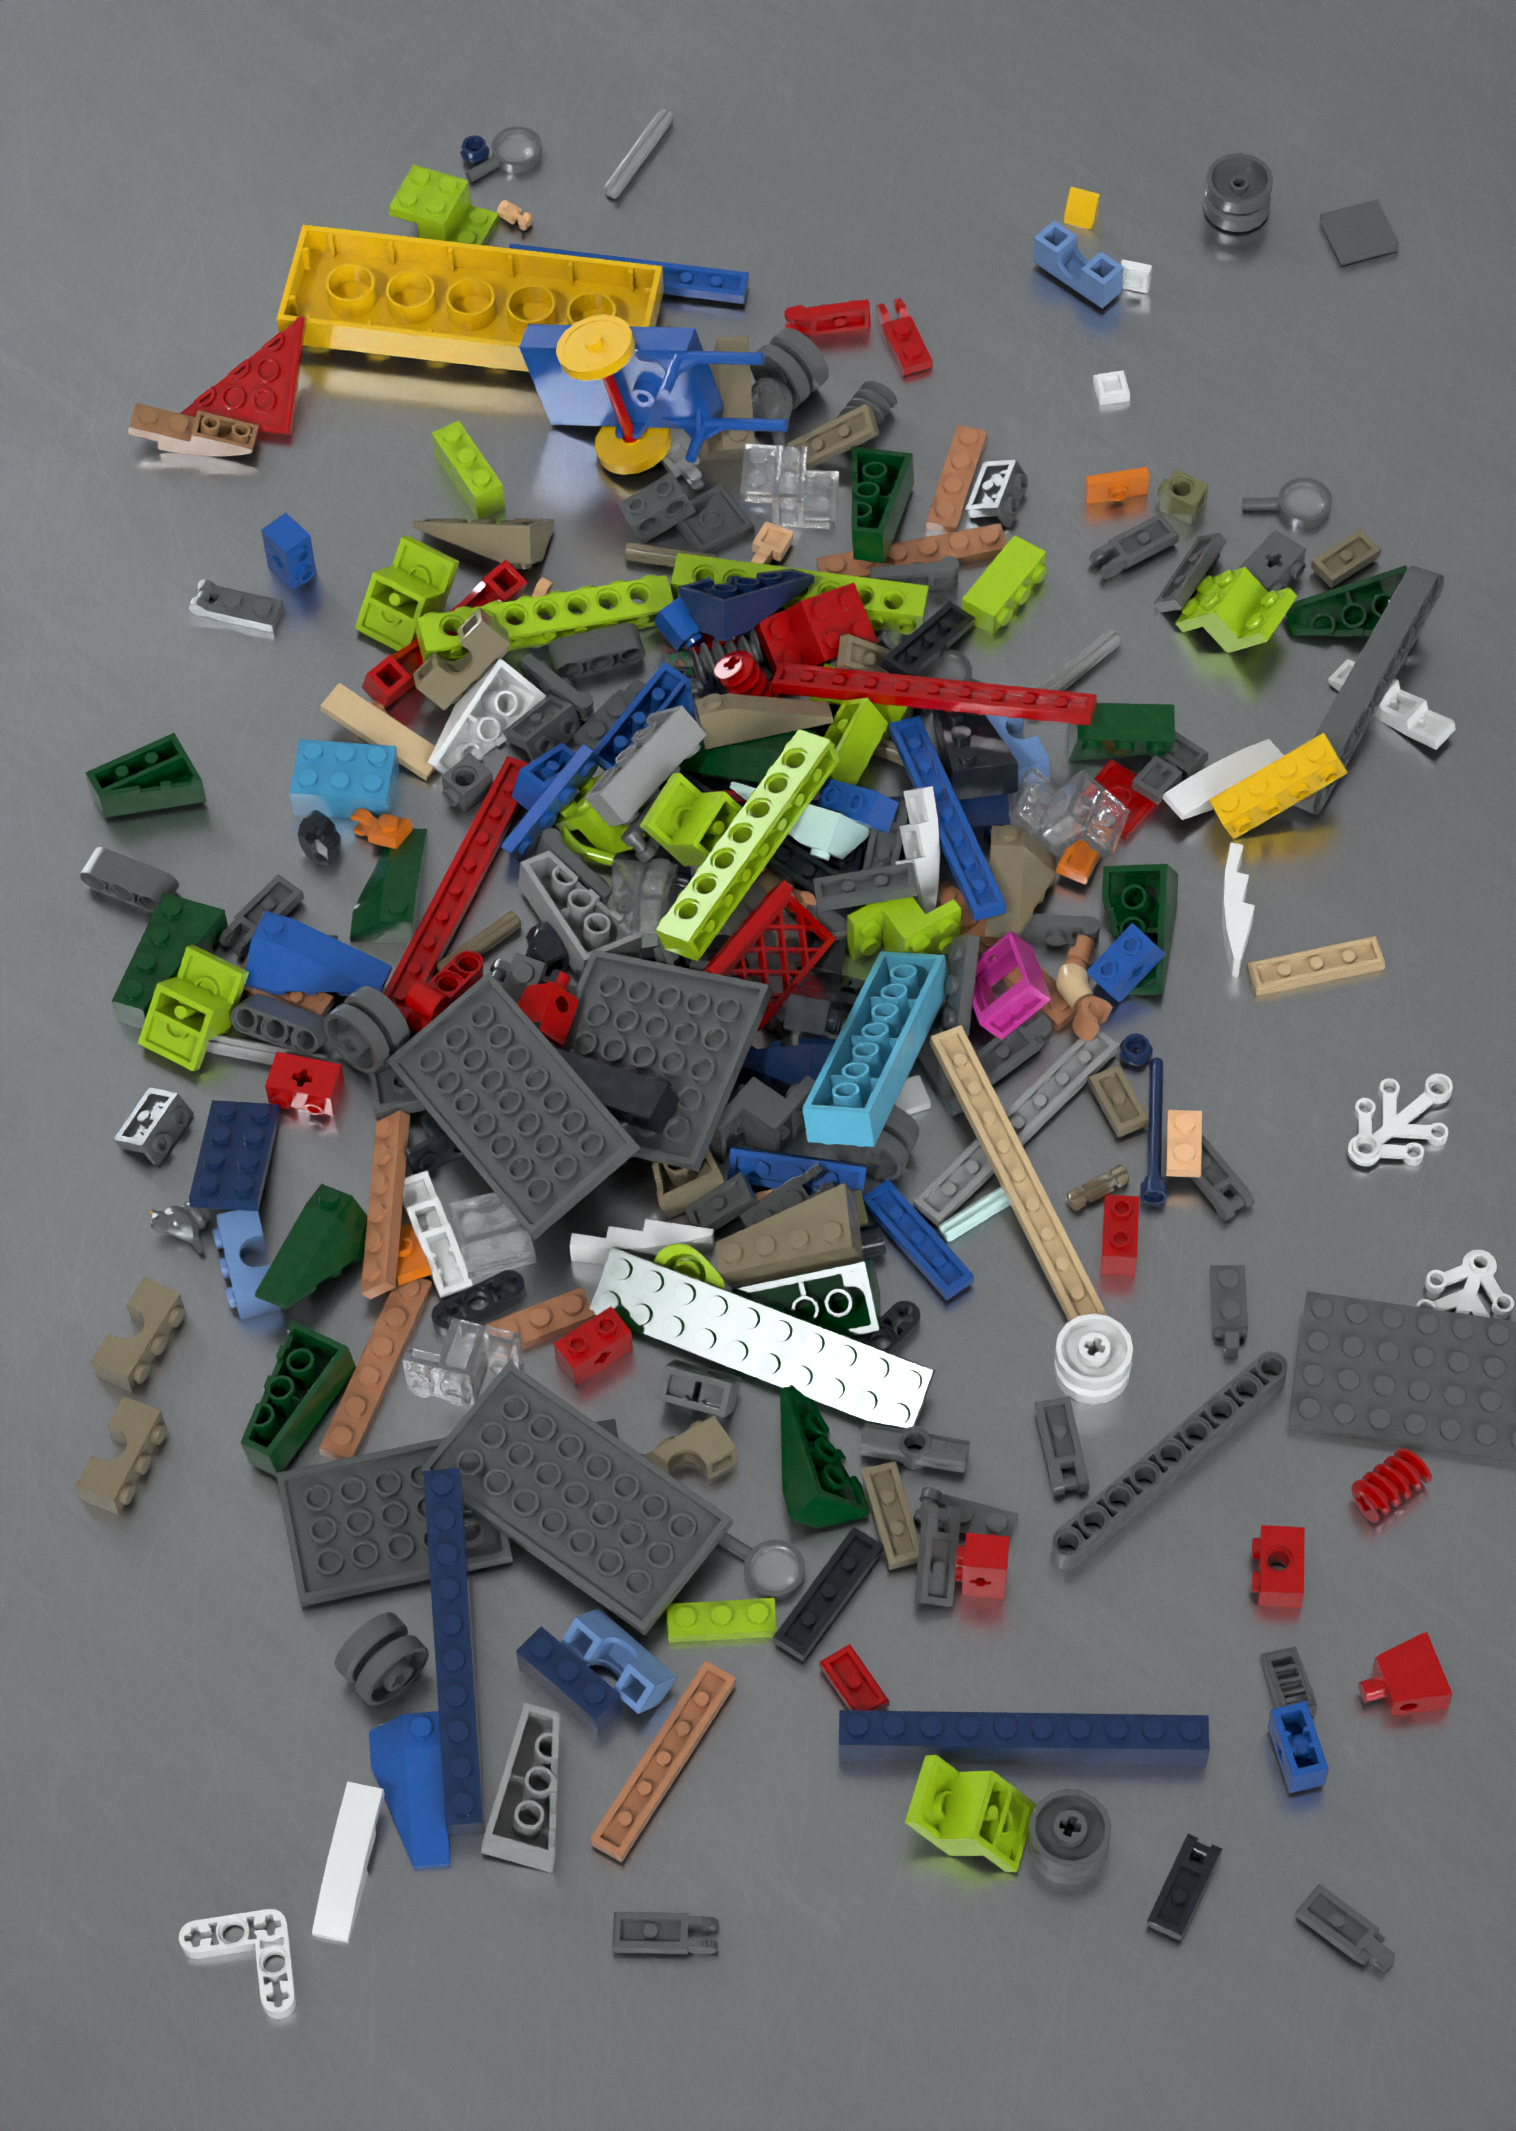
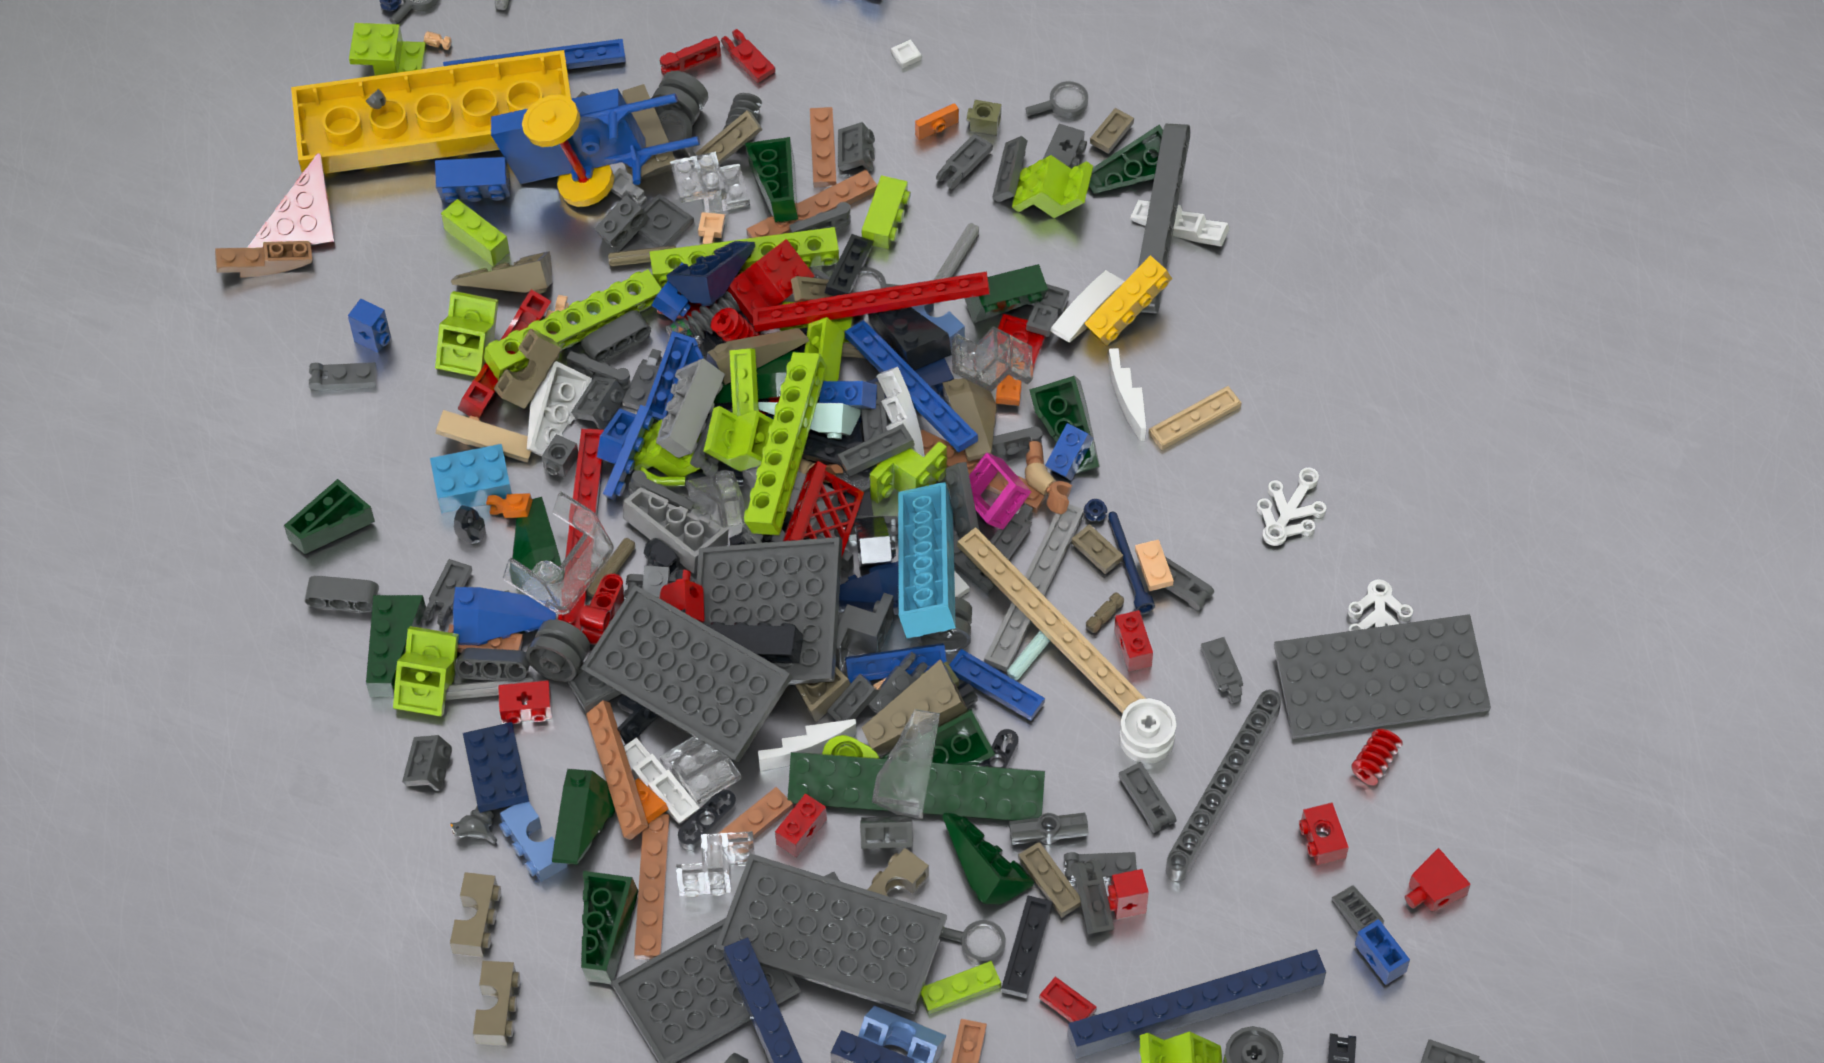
camera: 20 degrees left, 0 degrees up
none -> dark grey hinge [366,89,386,109]
none -> blue brick [435,157,510,203]
none -> clear windscreen [502,491,614,614]
none -> lime plate [729,348,759,416]
none -> clear wedge [872,709,940,819]

